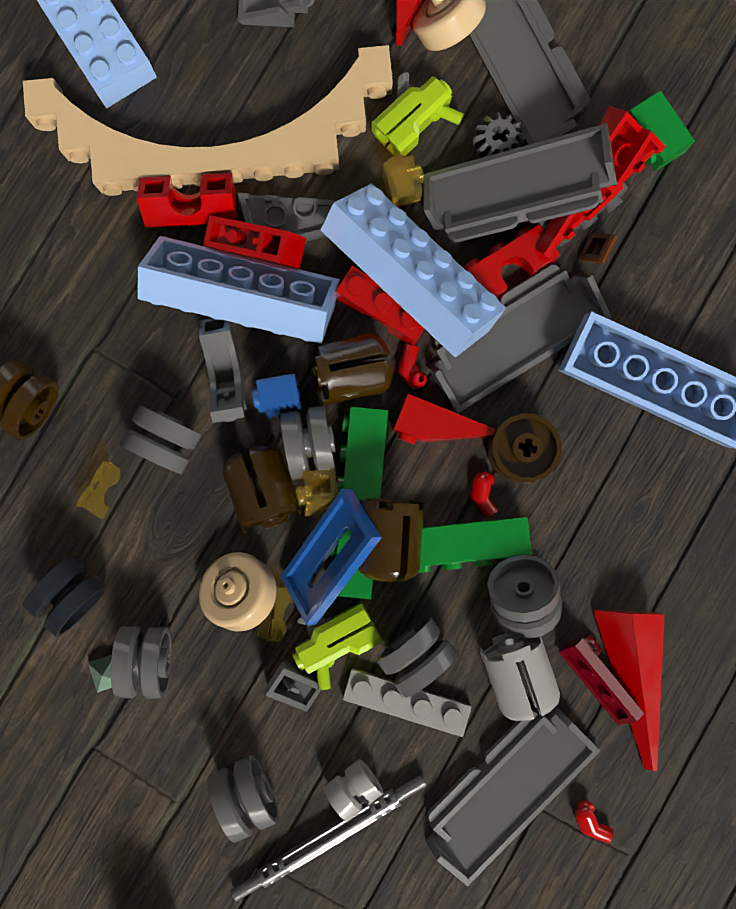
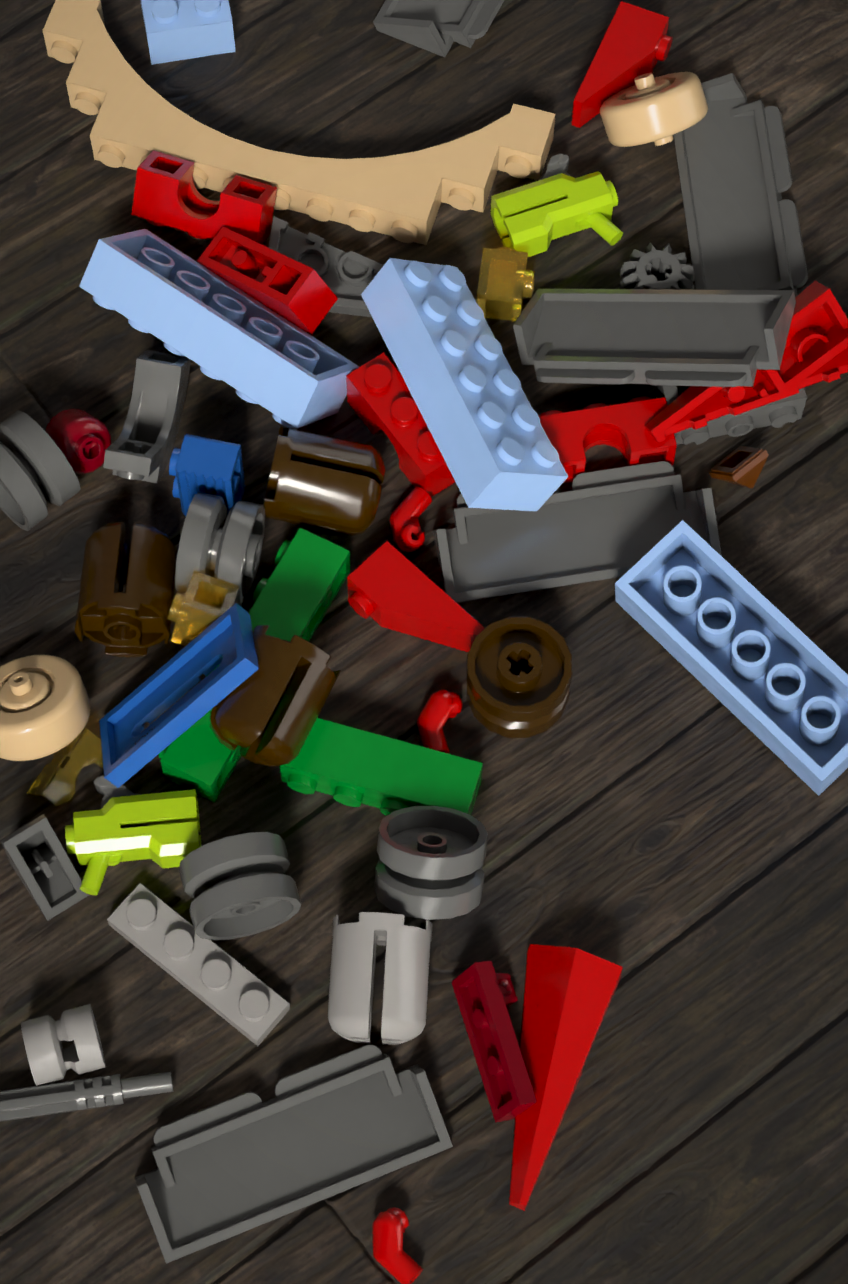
camera: 20 degrees right, 20 degrees down
none -> dark red head [45,408,111,474]

